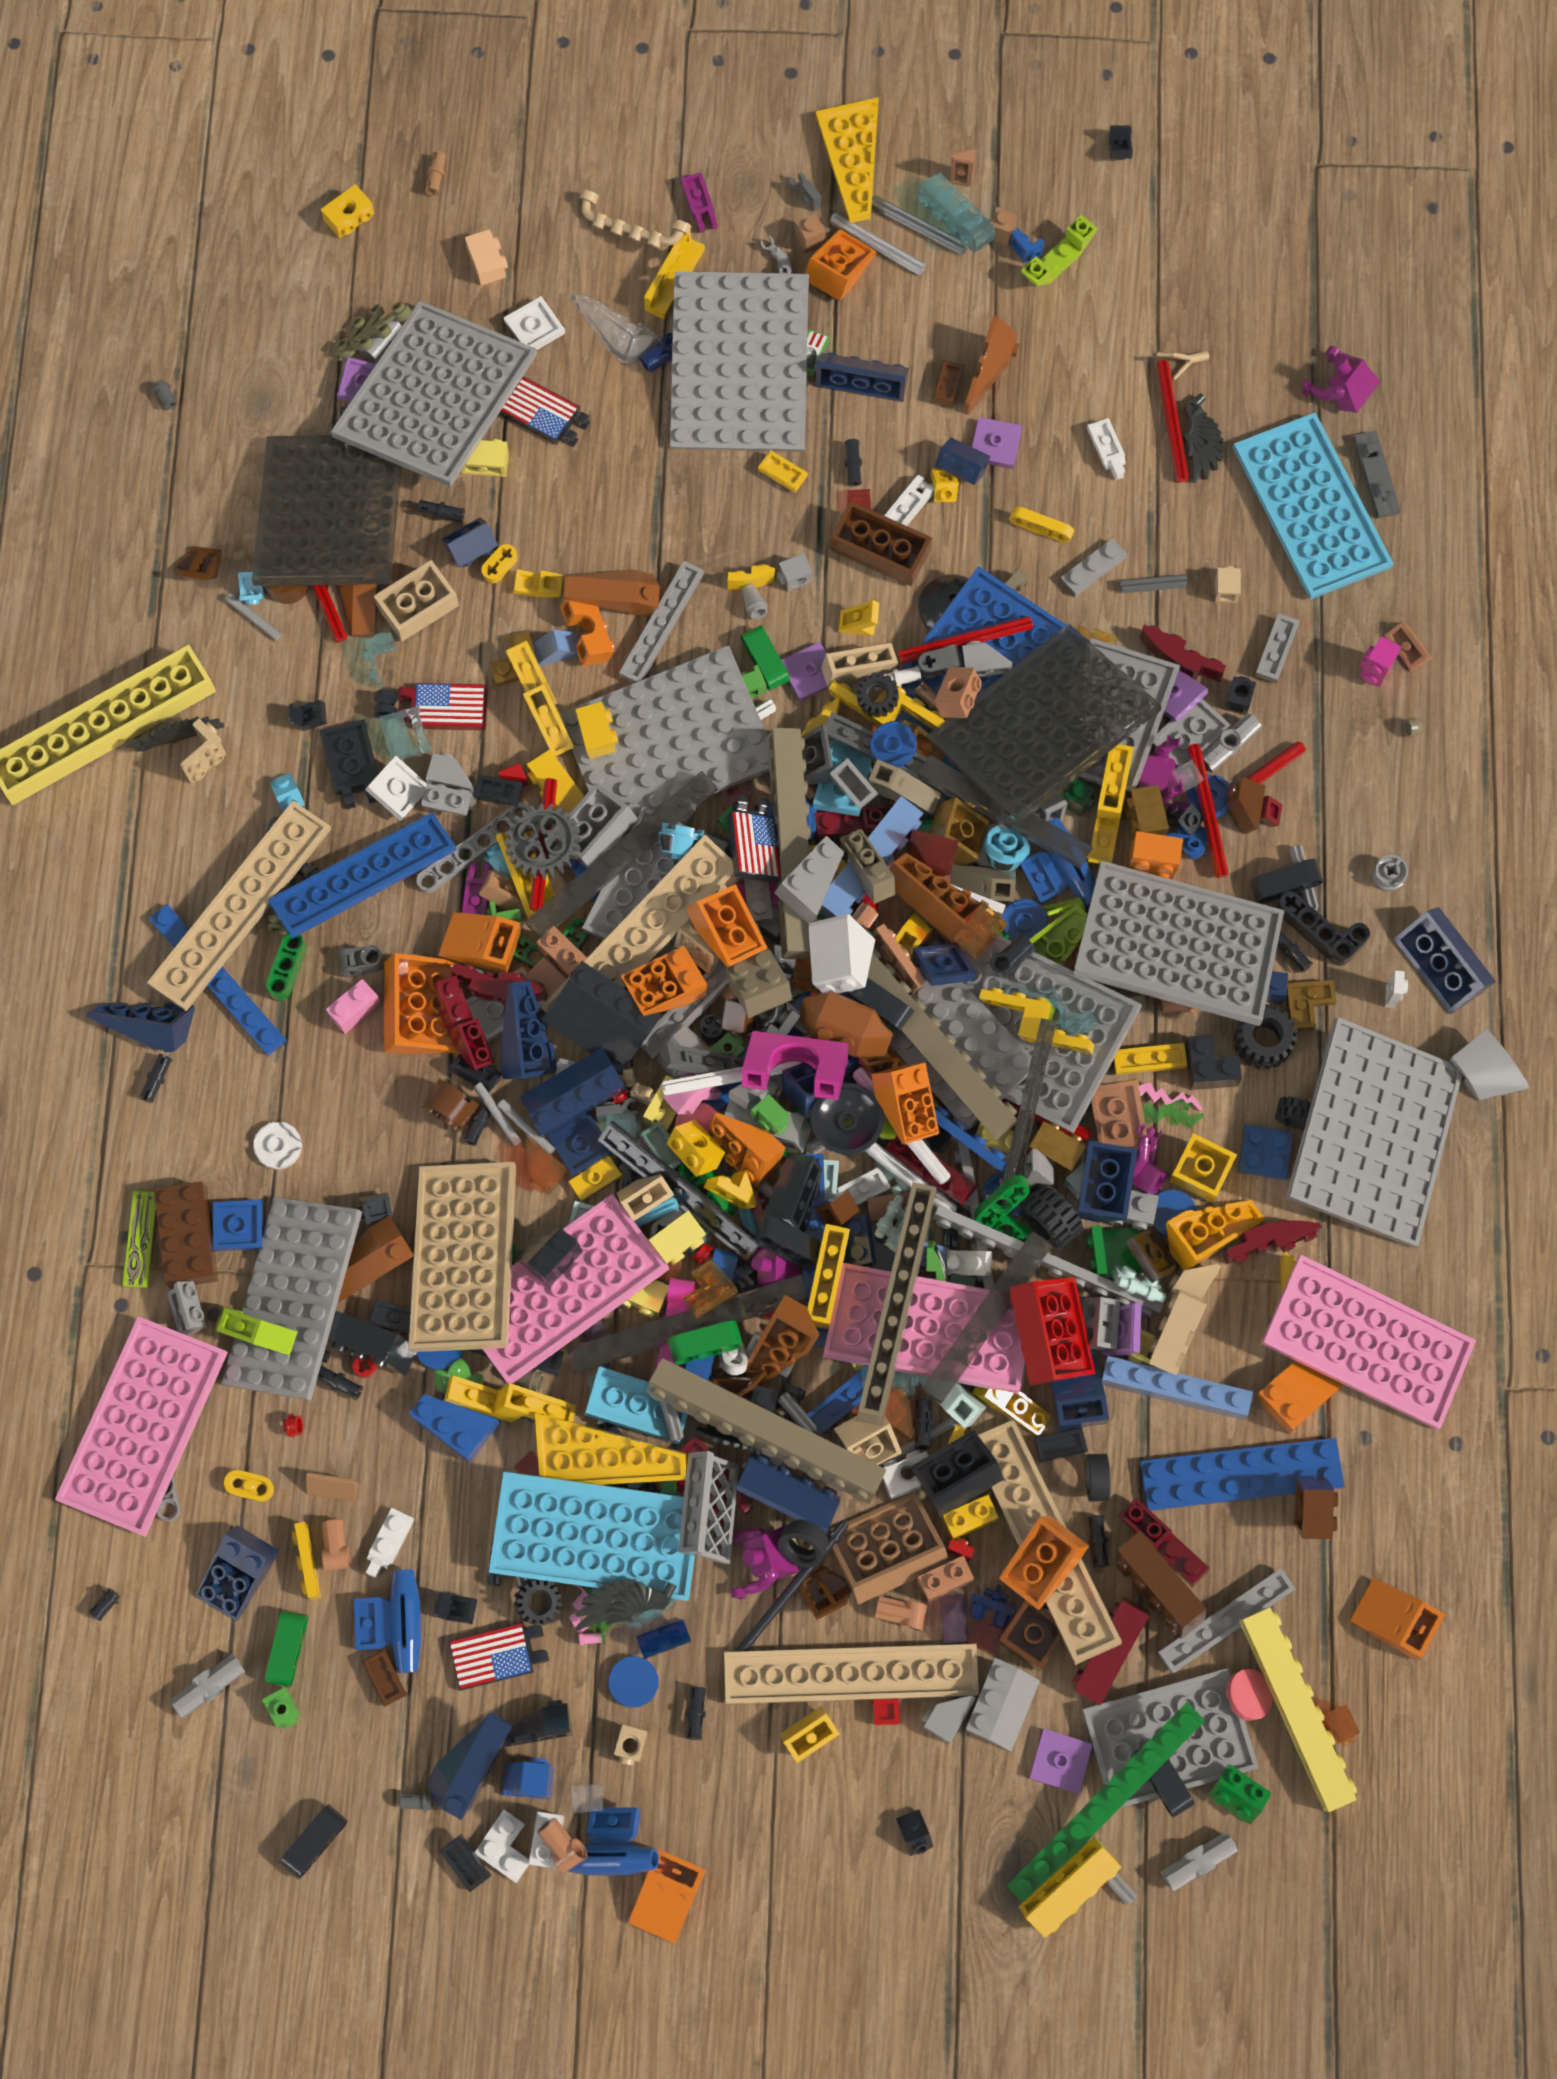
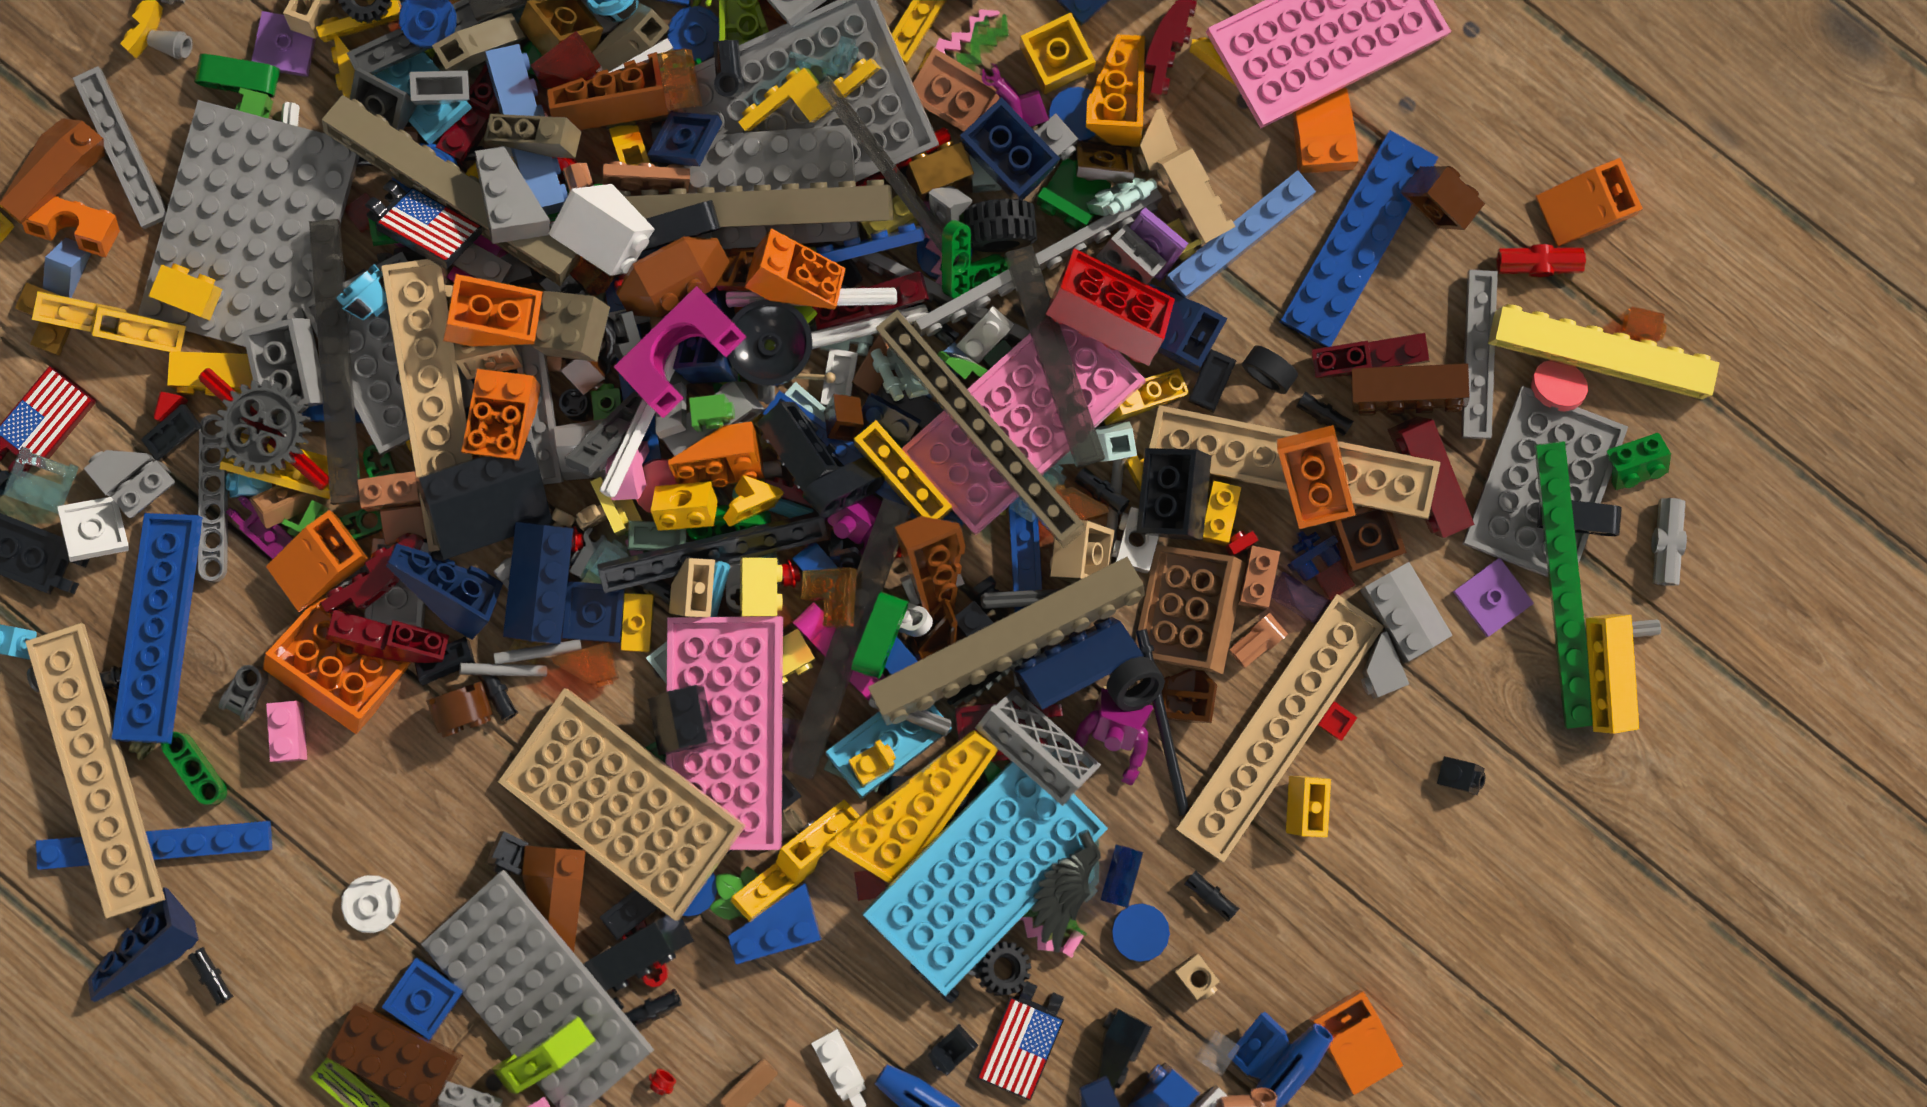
camera: 60 degrees left, 10 degrees up
none -> tan hinge [794,372,836,383]
none -> yellow bracket [848,740,896,787]
none -> red piece [1496,244,1586,277]

